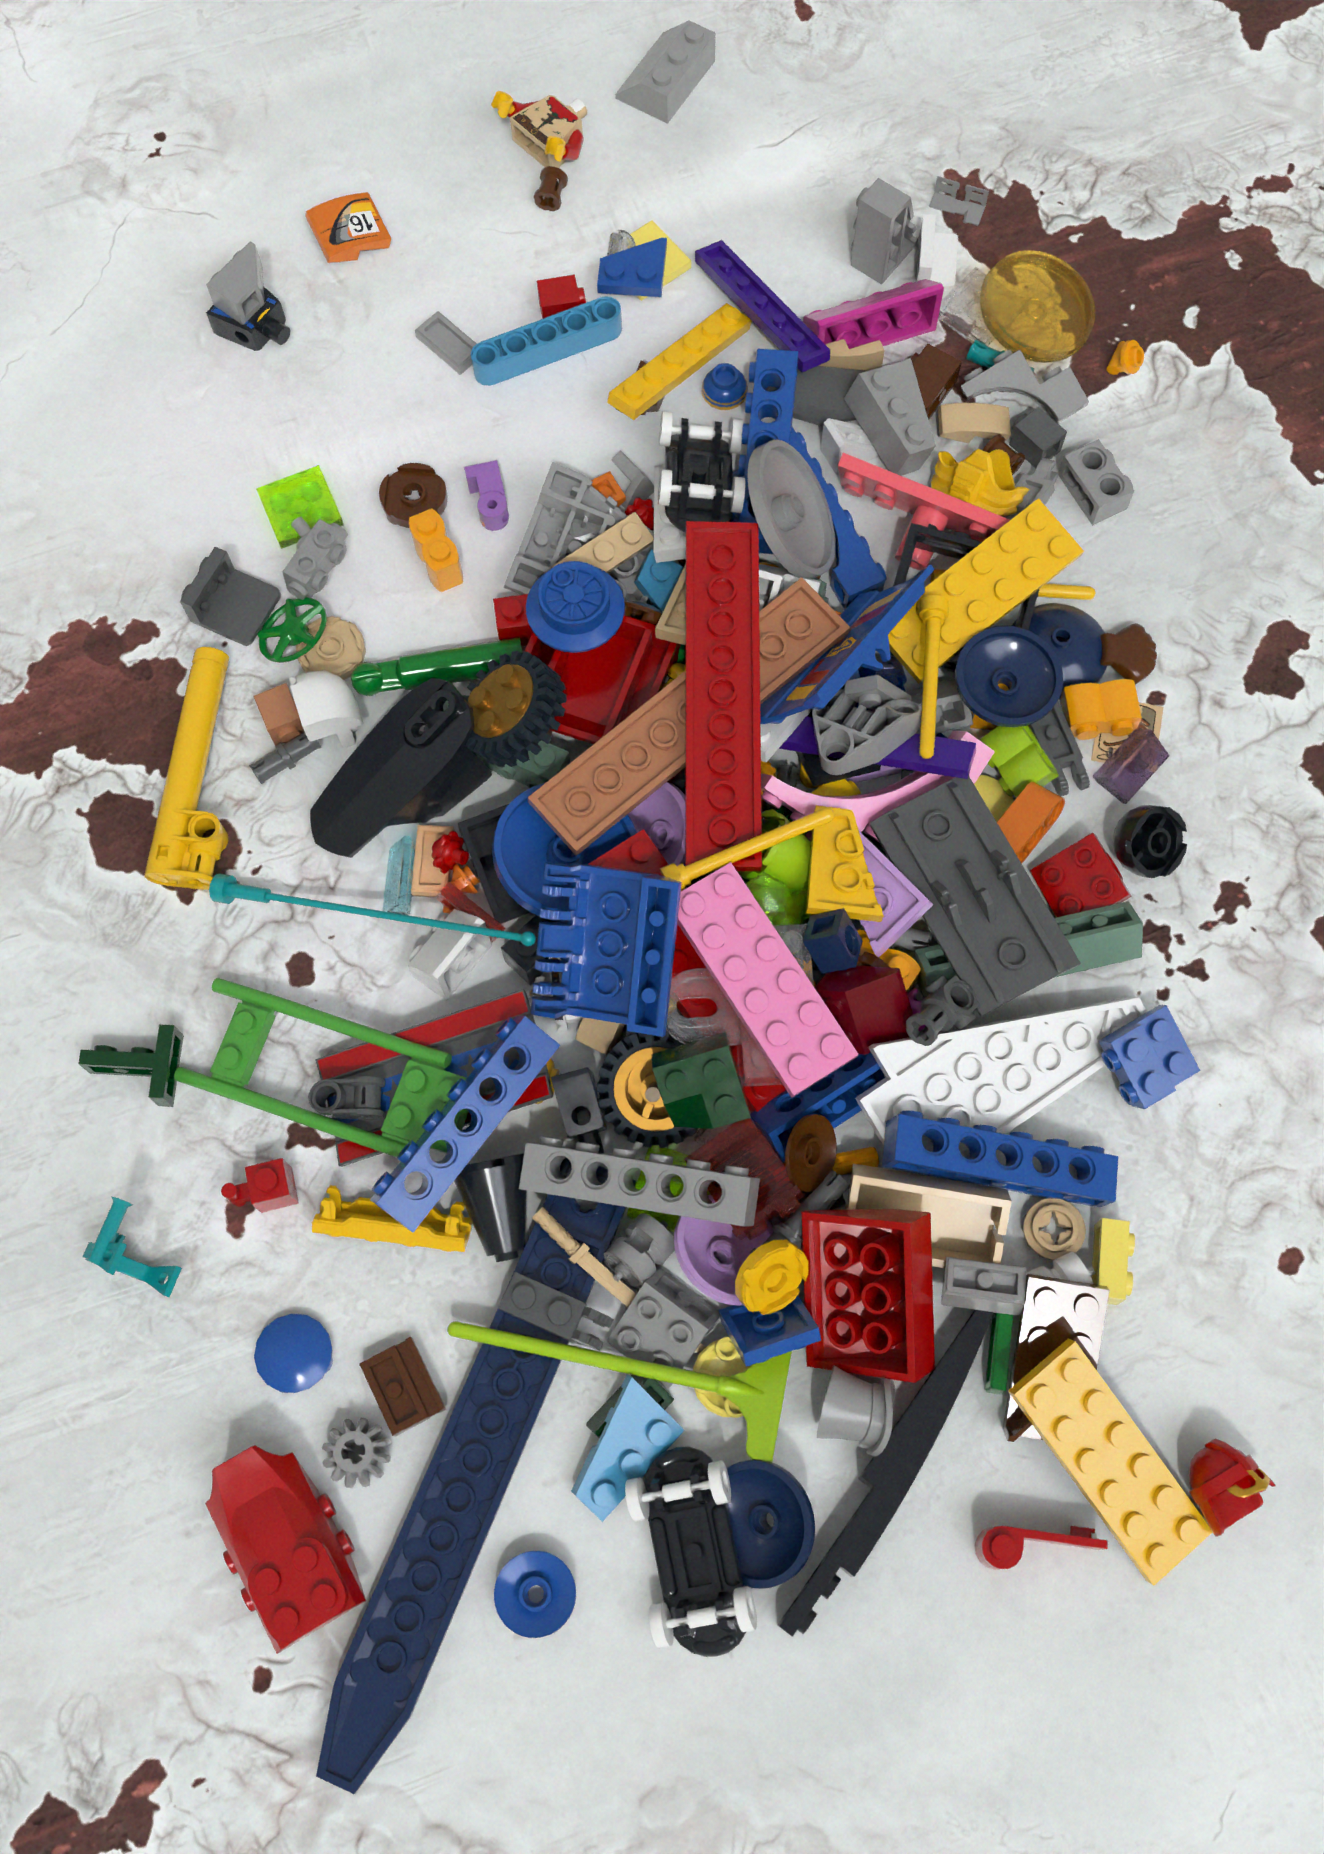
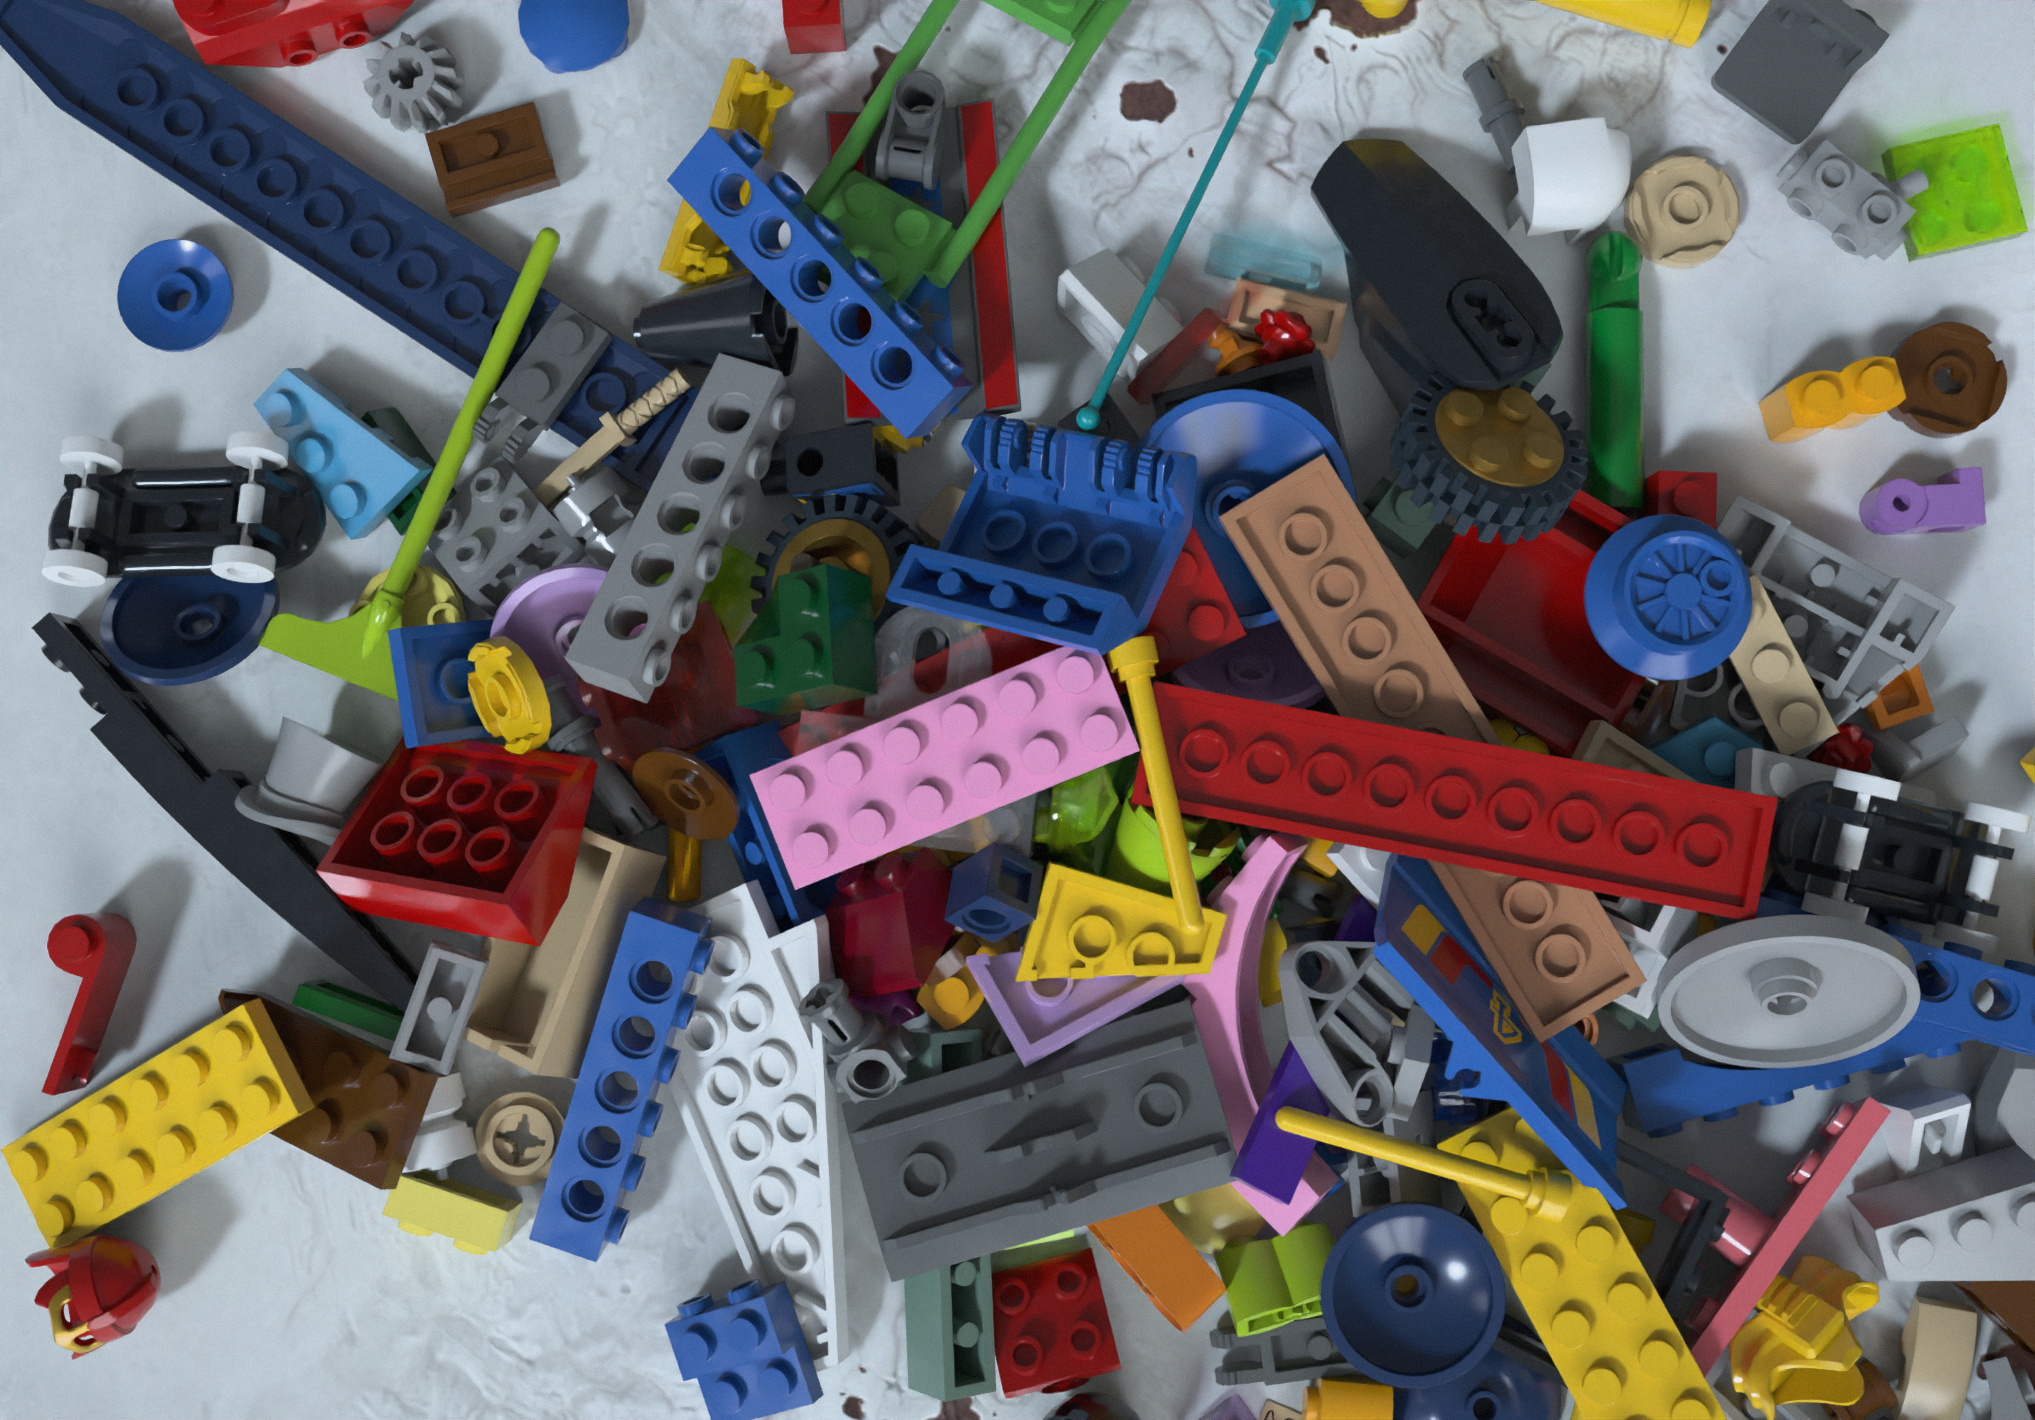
camera: 95 degrees right, 15 degrees up
nougat brick [253,683,305,746] -> none
green wheel [257,598,327,663] -> none

